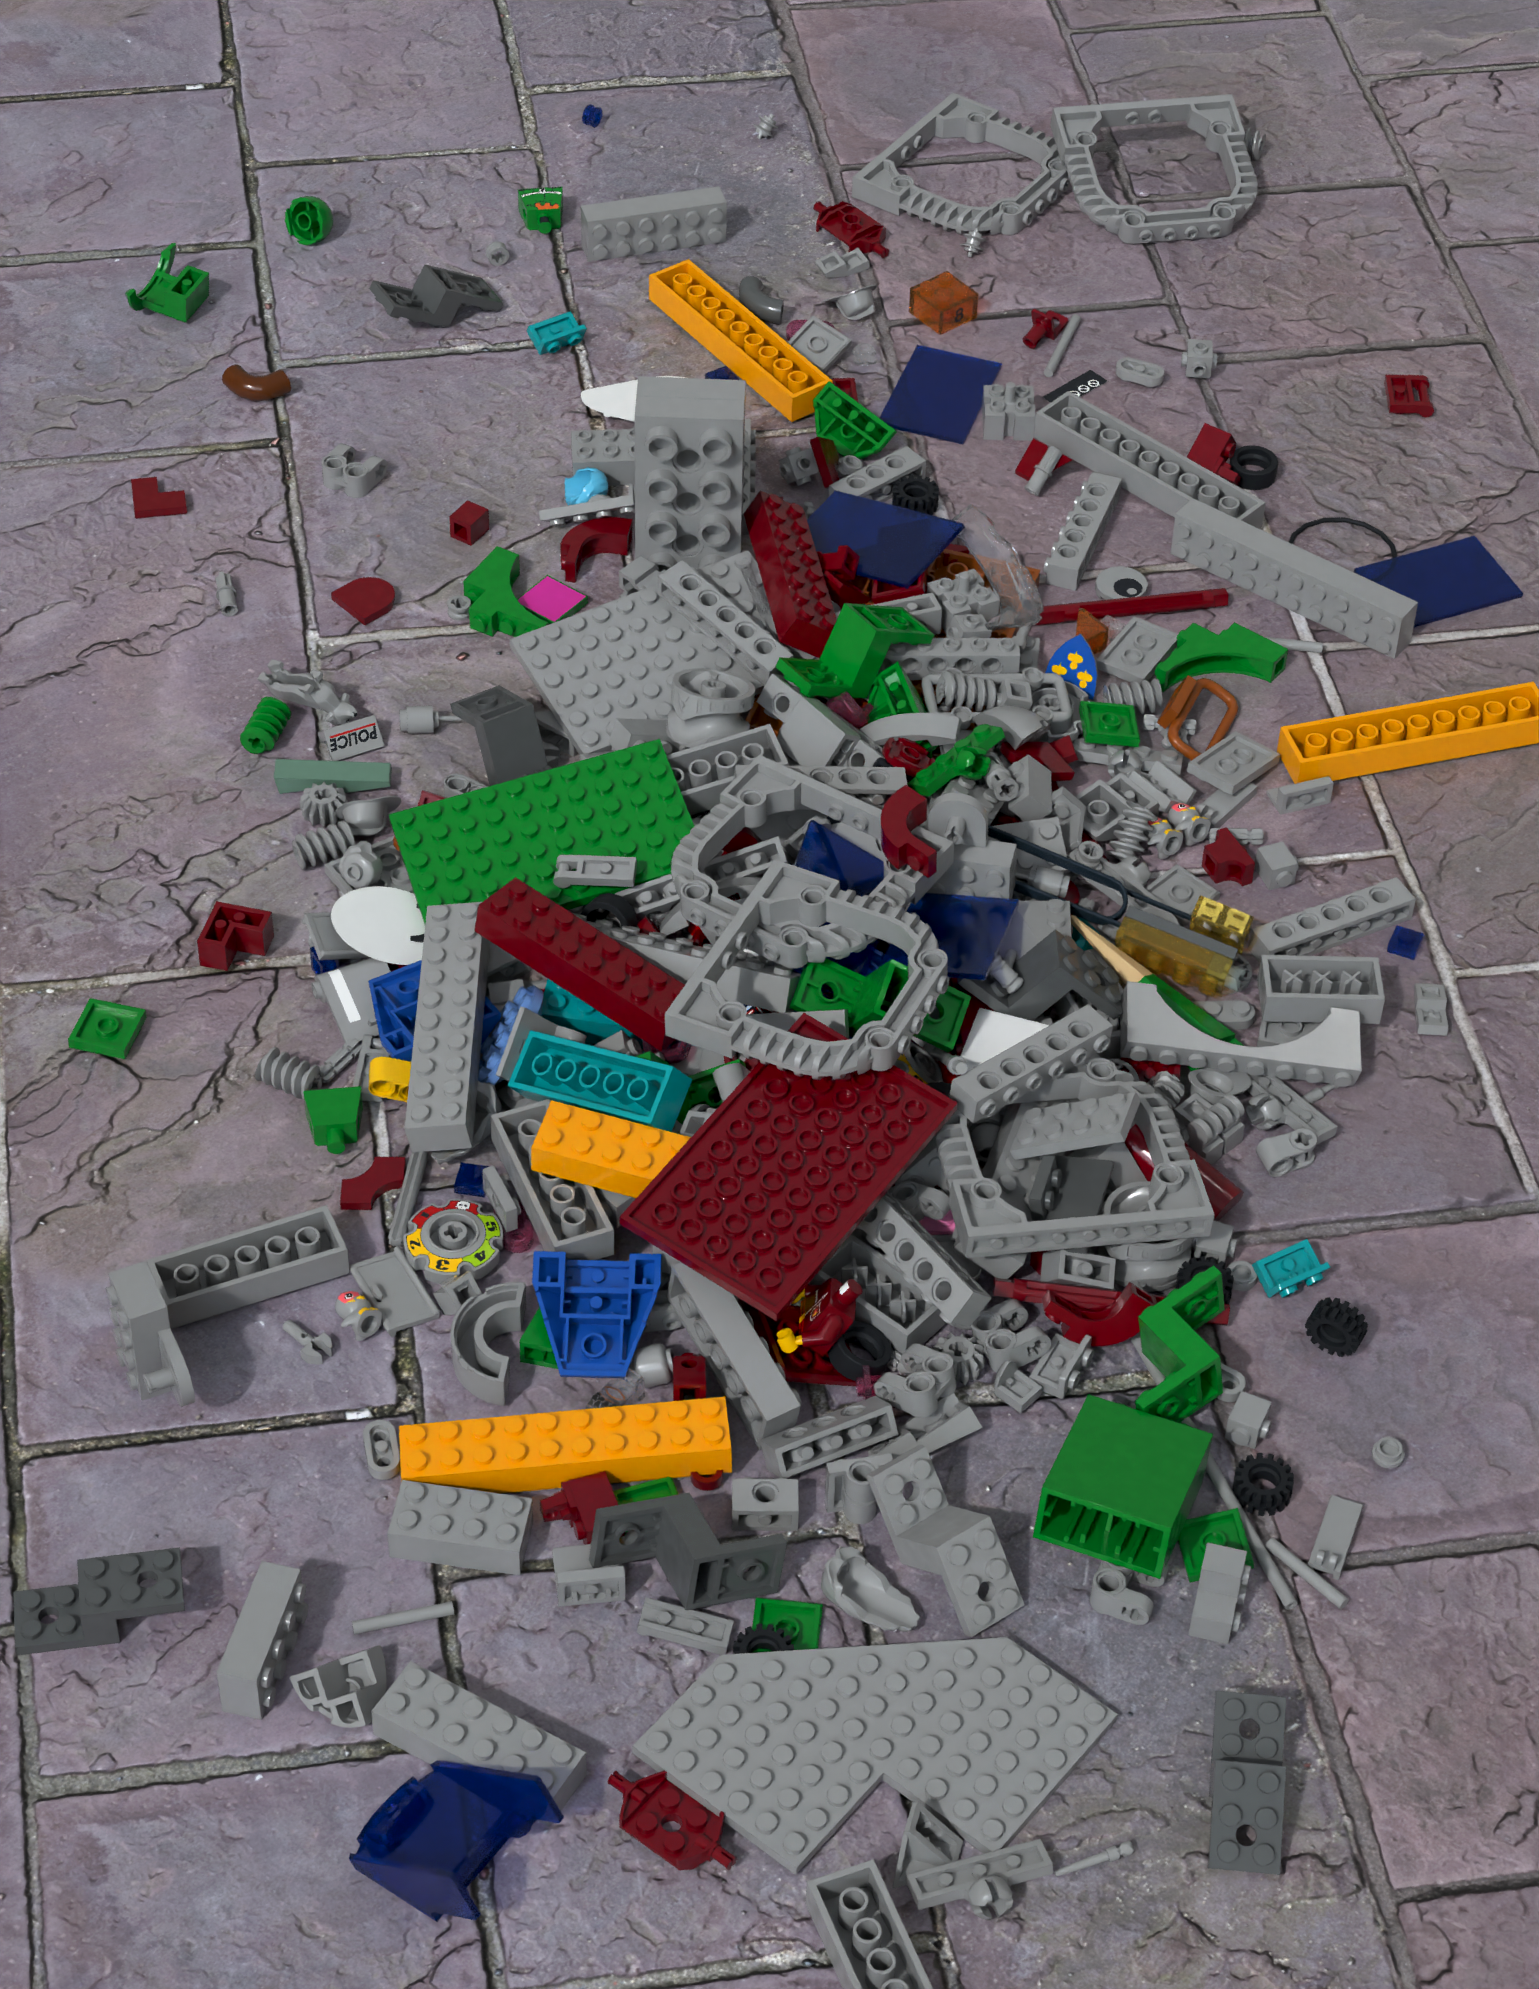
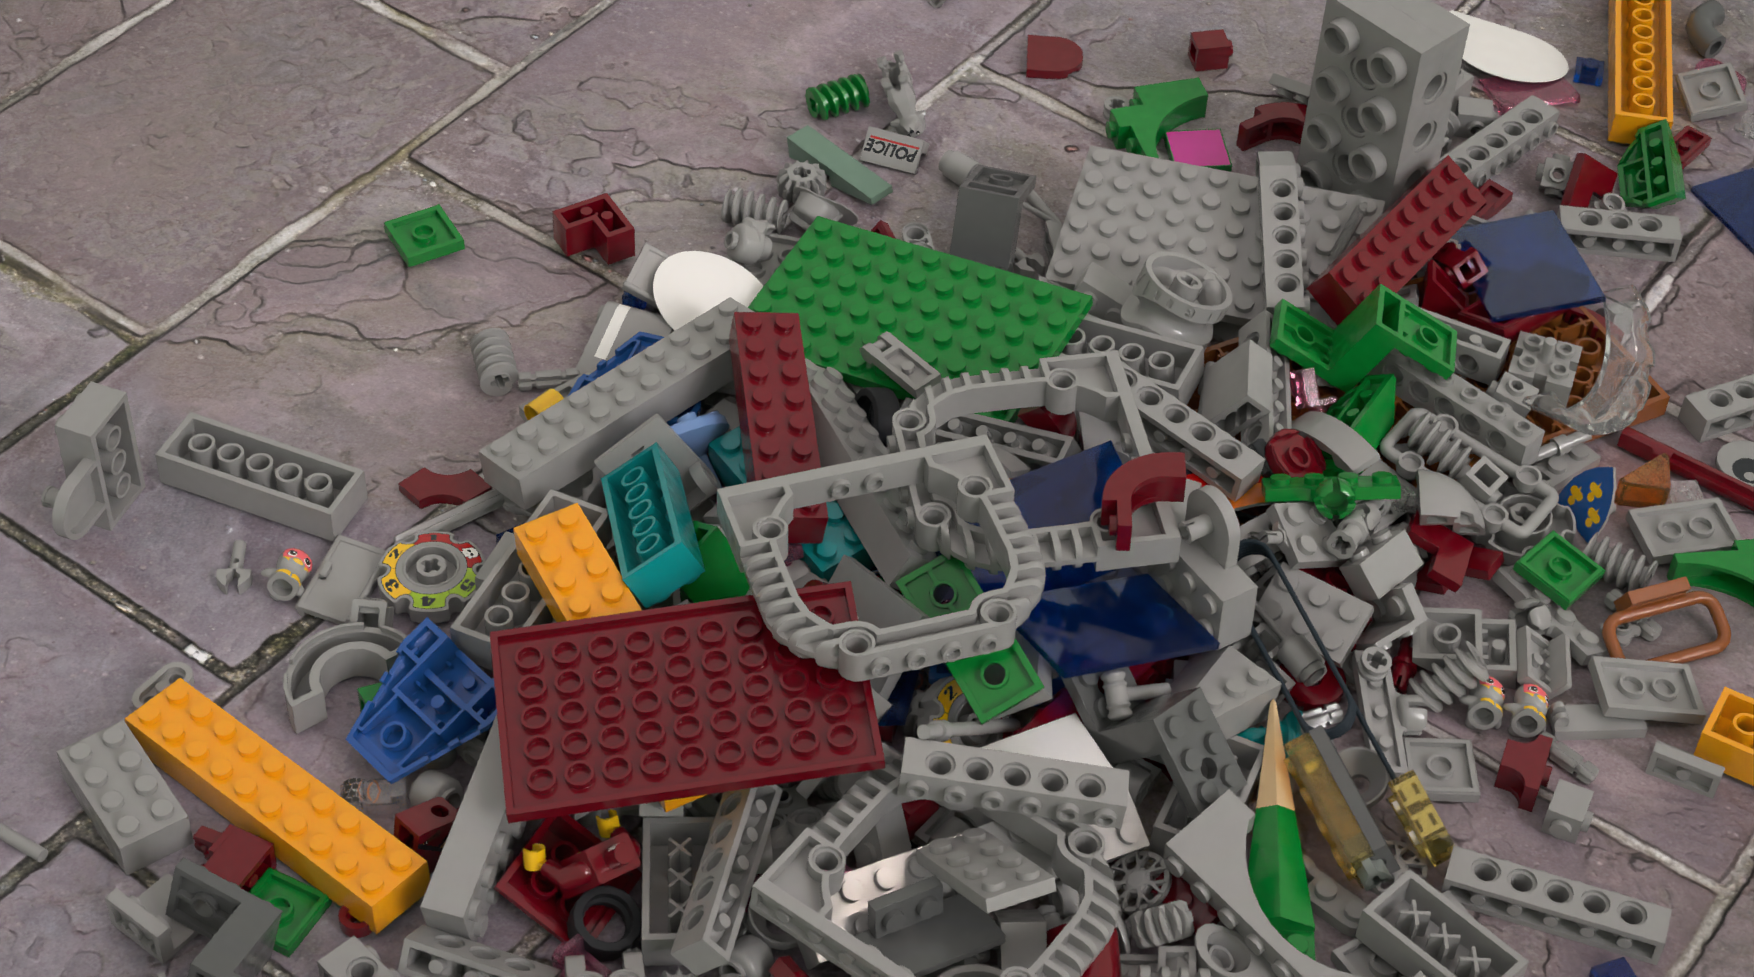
camera: 45 degrees right, 0 degrees up
green torso [303,1086,363,1154] -> none
black tyre [892,475,939,520] -> none

